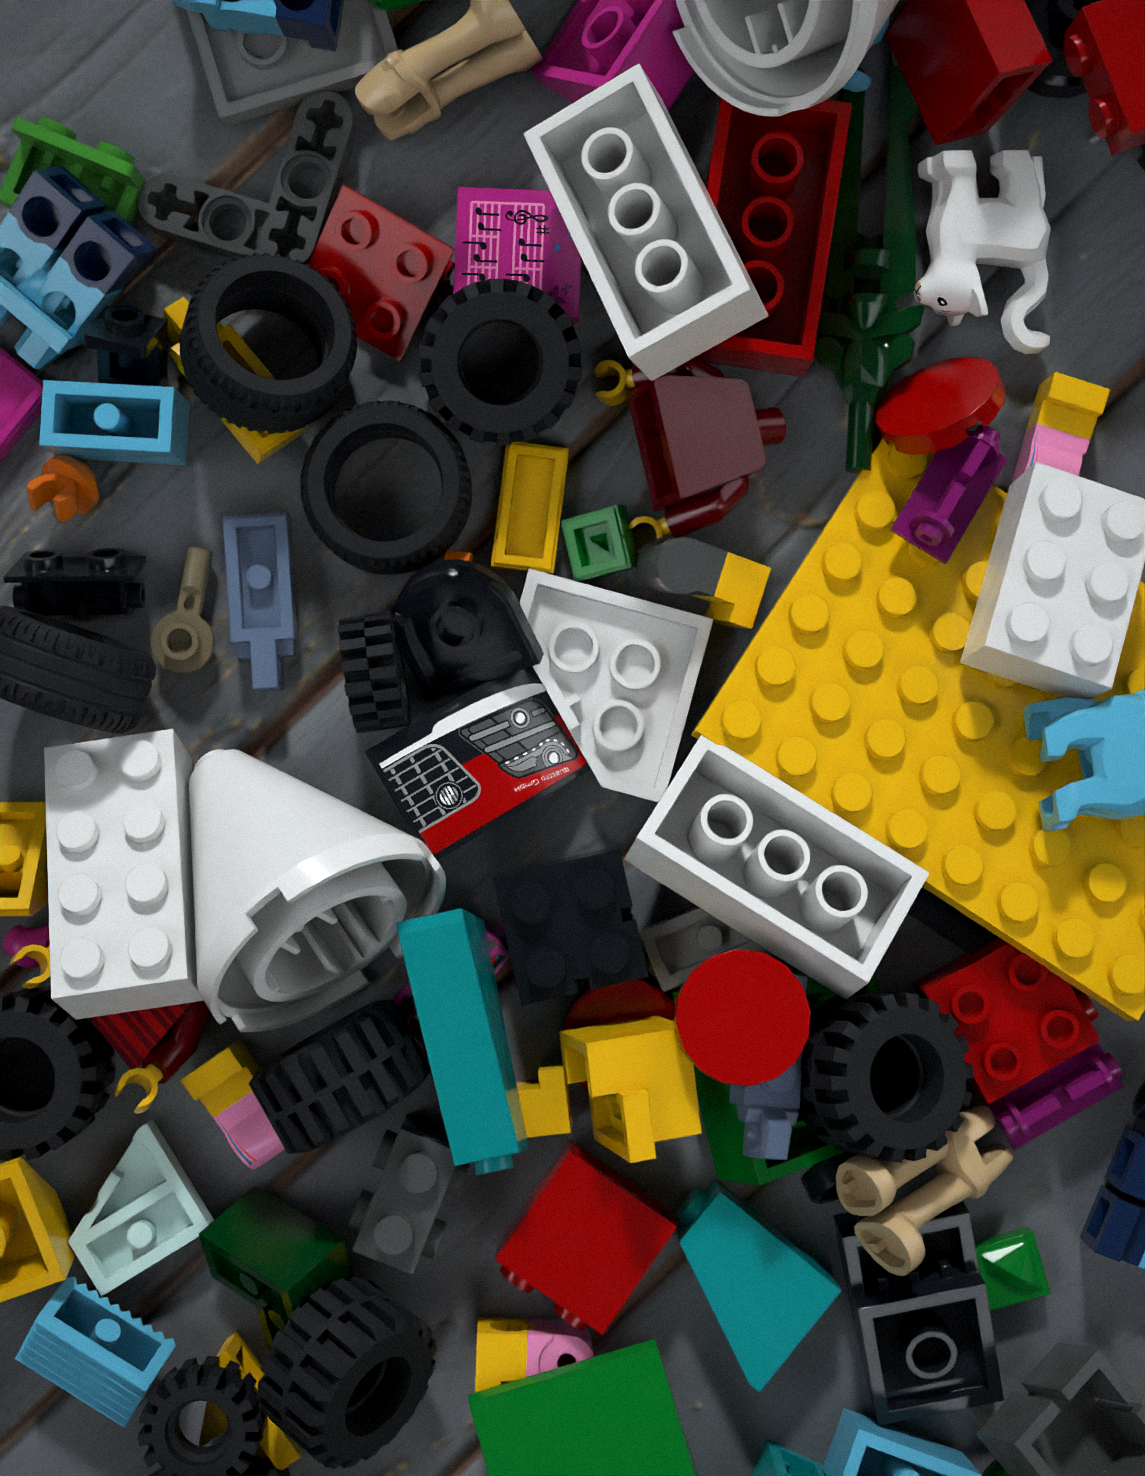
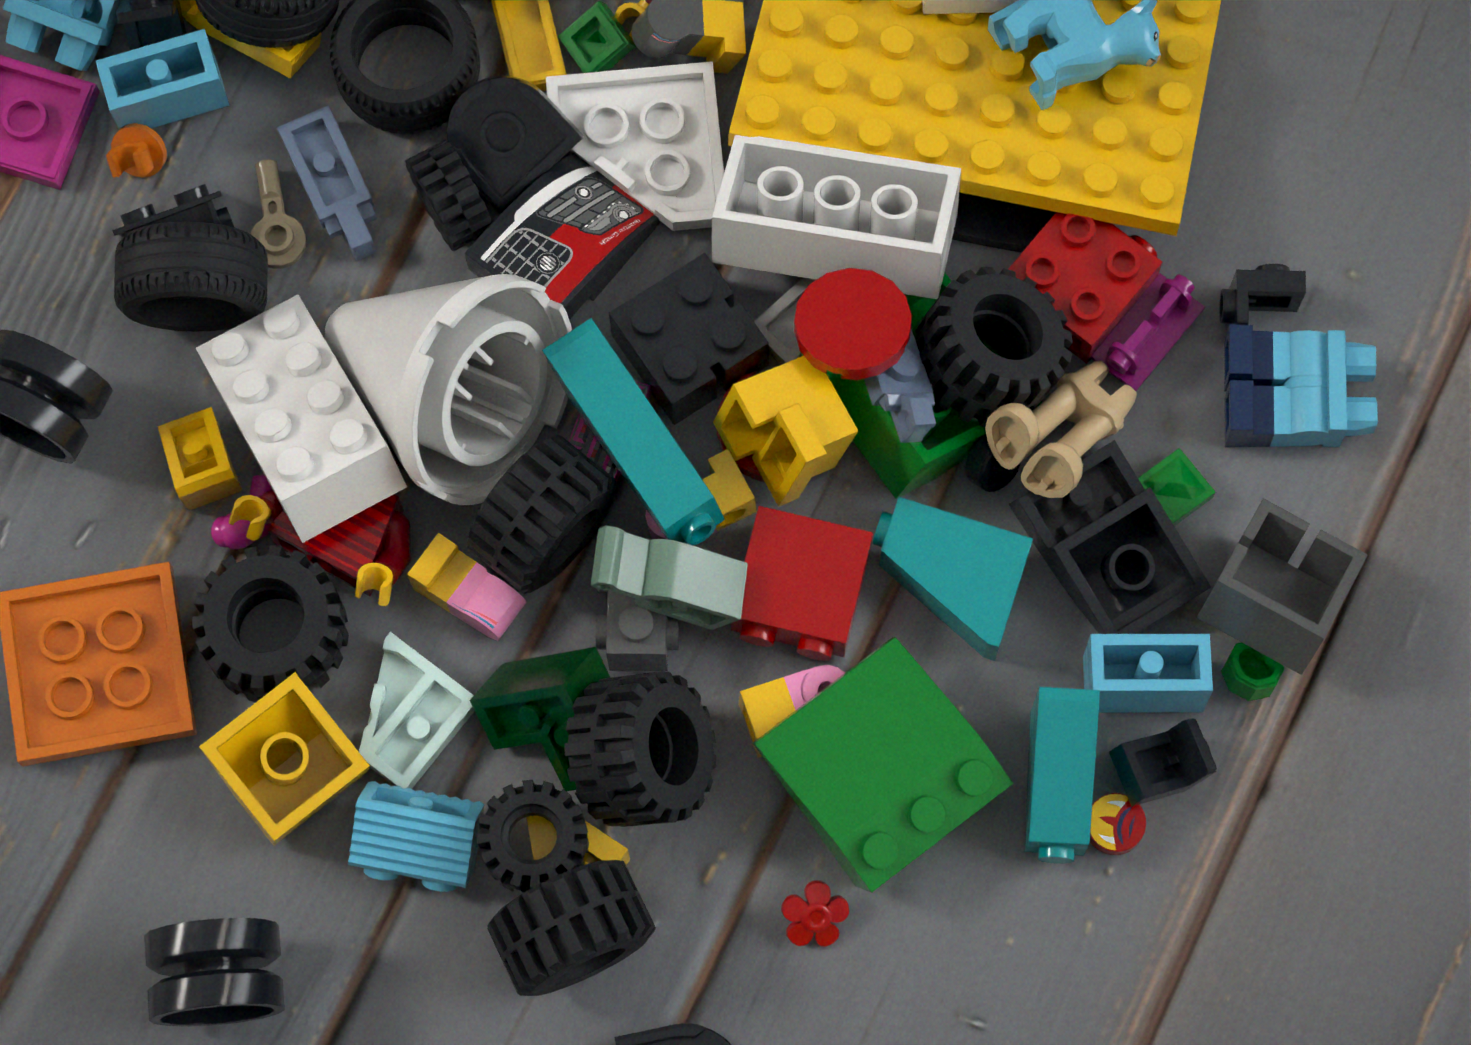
camera: 20 degrees left, 15 degrees down
none -> sand green piece [590,526,748,630]

